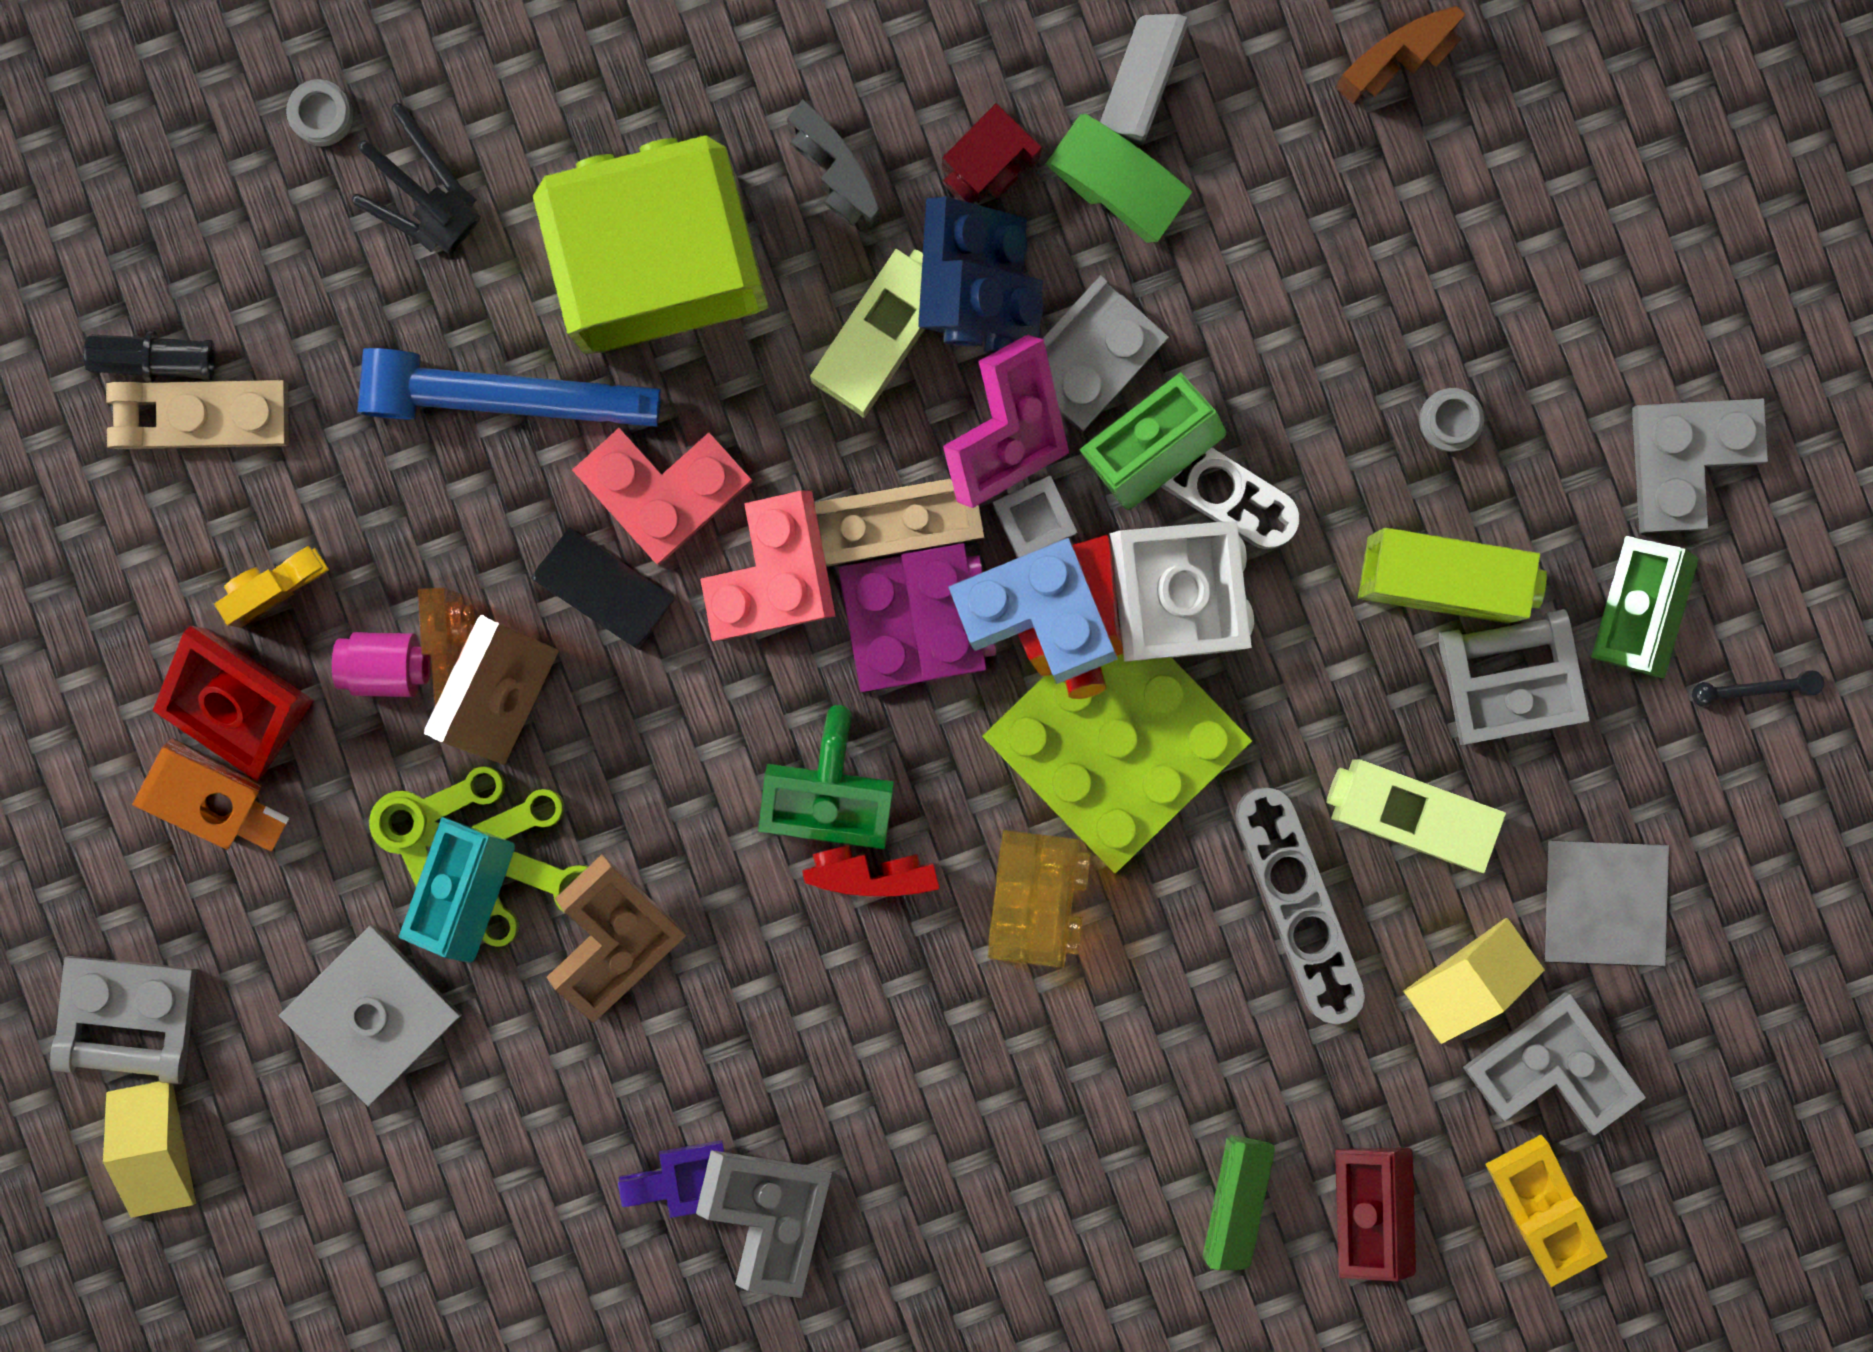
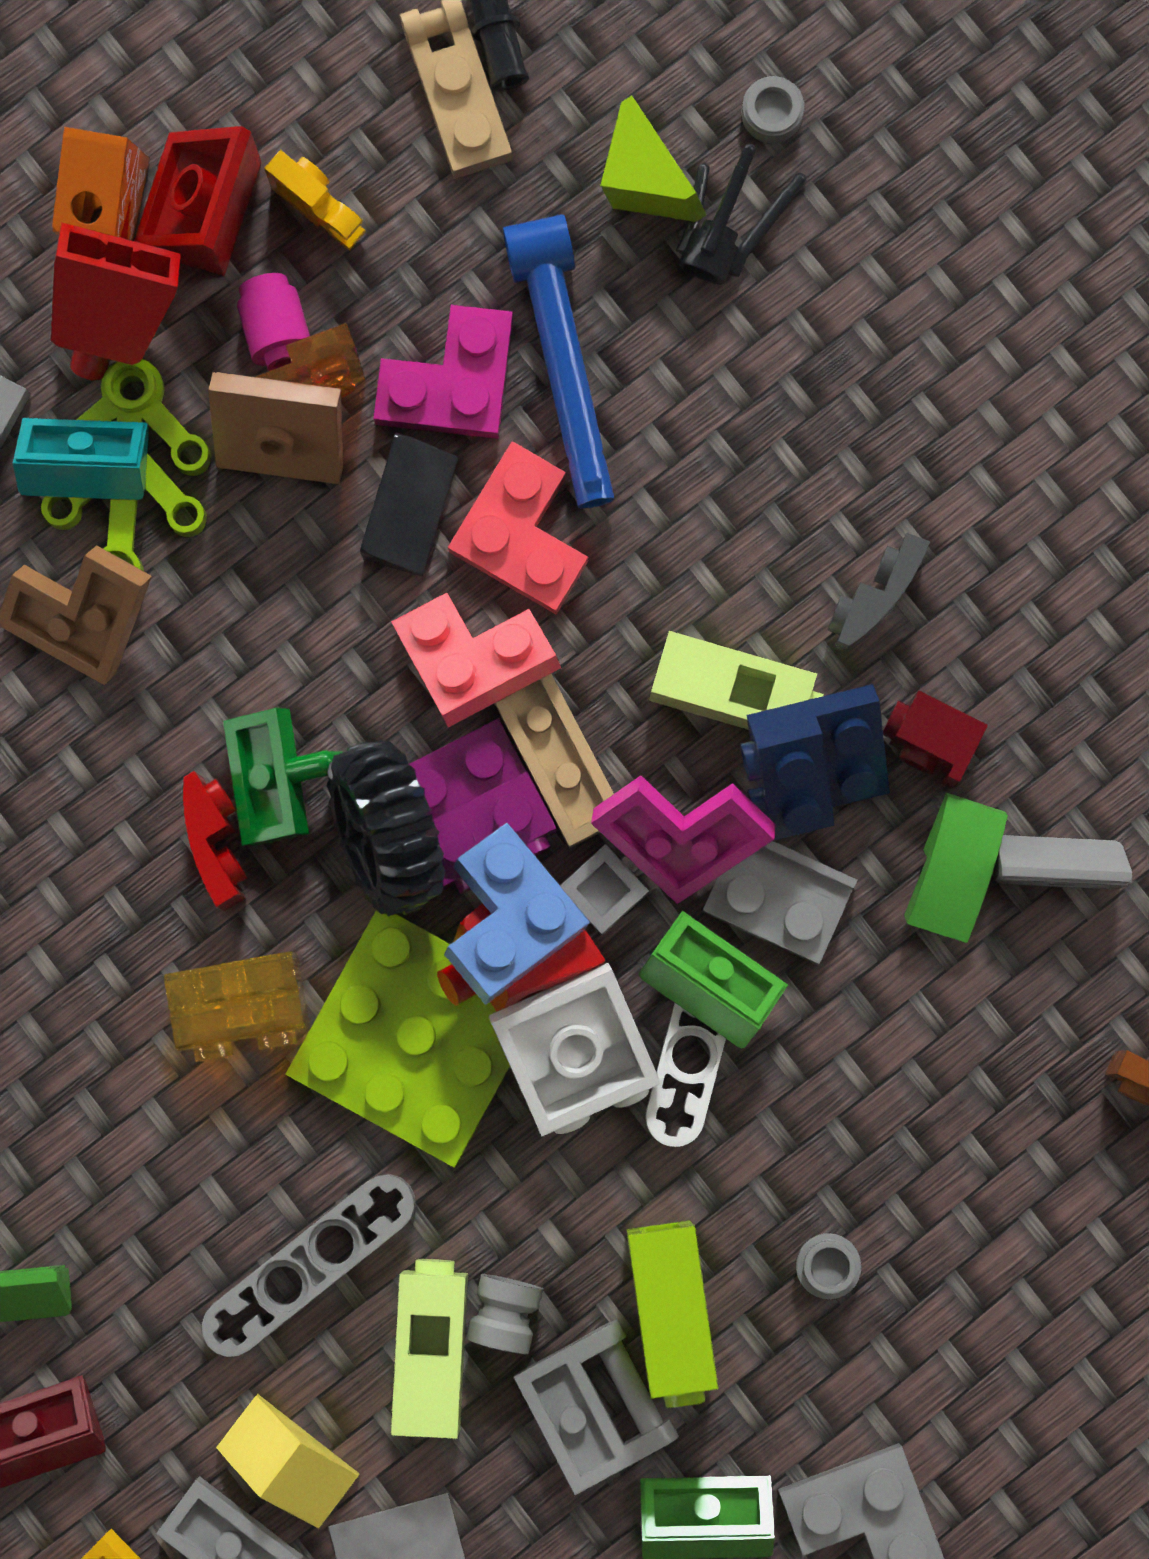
camera: 80 degrees right, 5 degrees down
lime plate [533,135,769,355] -> none
none -> red torso [51,222,181,380]
none -> black gear [326,740,445,916]
none -> dark pink plate [373,305,513,439]
none -> light grey wheel [466,1274,544,1354]
none -> lime slope [600,95,706,222]

